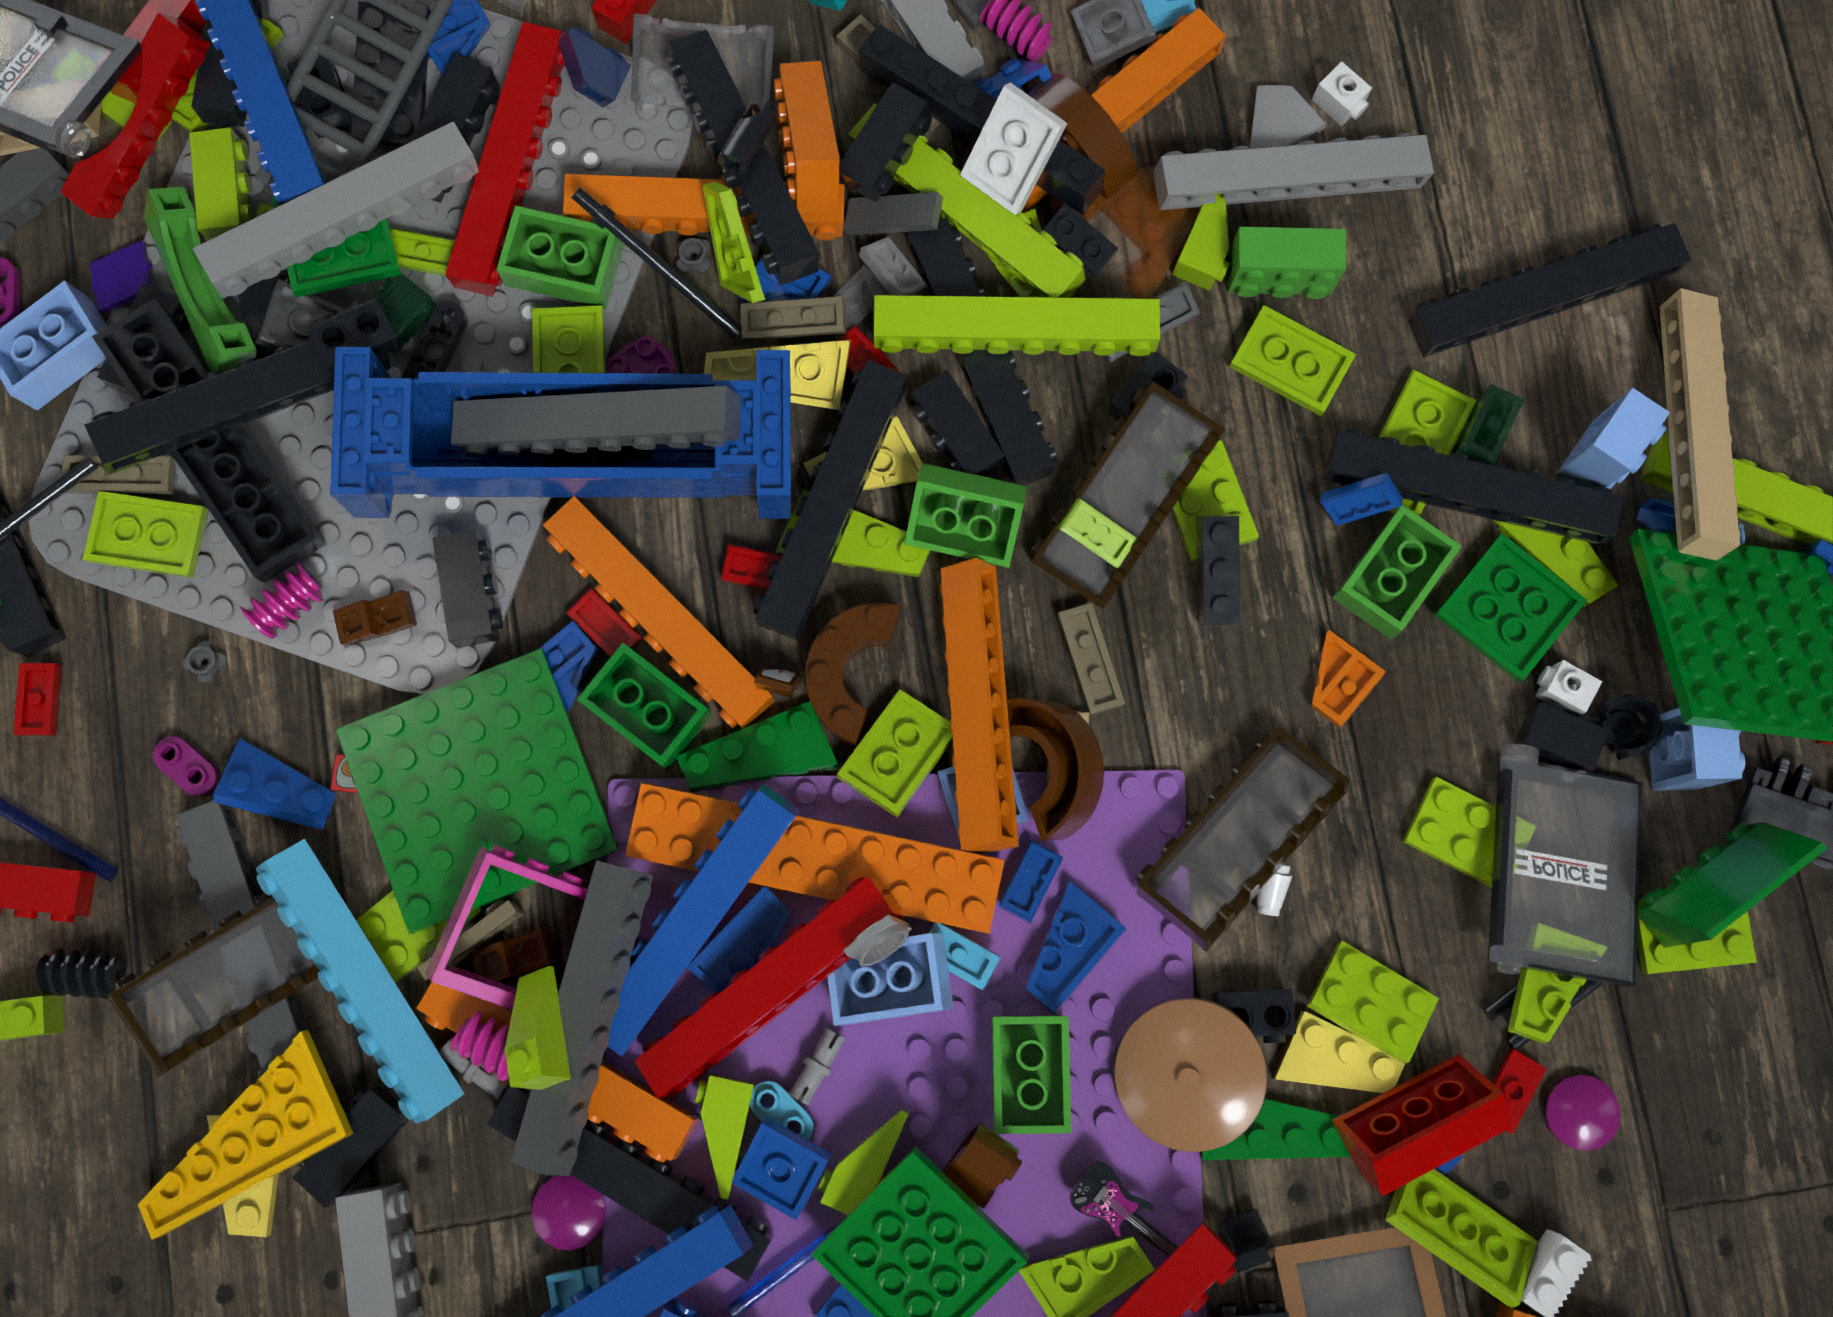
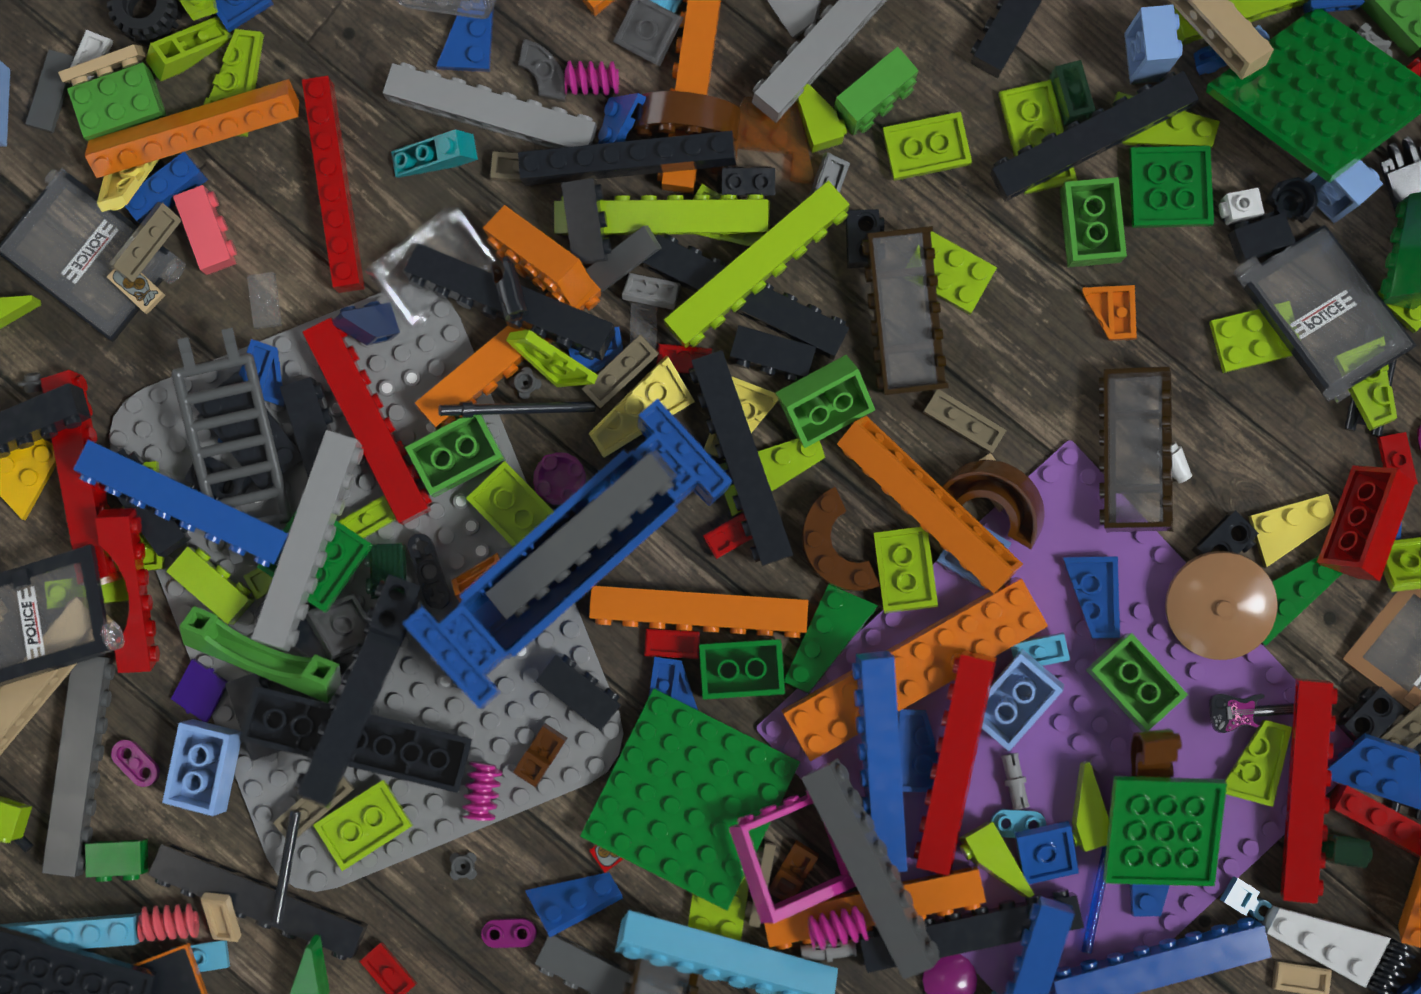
camera: 40 degrees left, 5 degrees up
lime slope [505,966,571,1090] -> none
reddish brown slope [755,665,802,698] -> none
light grey piece [844,914,912,966] -> none
white plate [960,82,1068,215] -> none
blue plate [998,841,1064,924] -> none
lime plate [1058,498,1137,569] -> none
black brick [1196,514,1240,626] -> none
black panel [1217,1208,1276,1273] -> none
lime plate [1307,941,1439,1064] -> none
blue plate [1320,473,1403,526] -> none

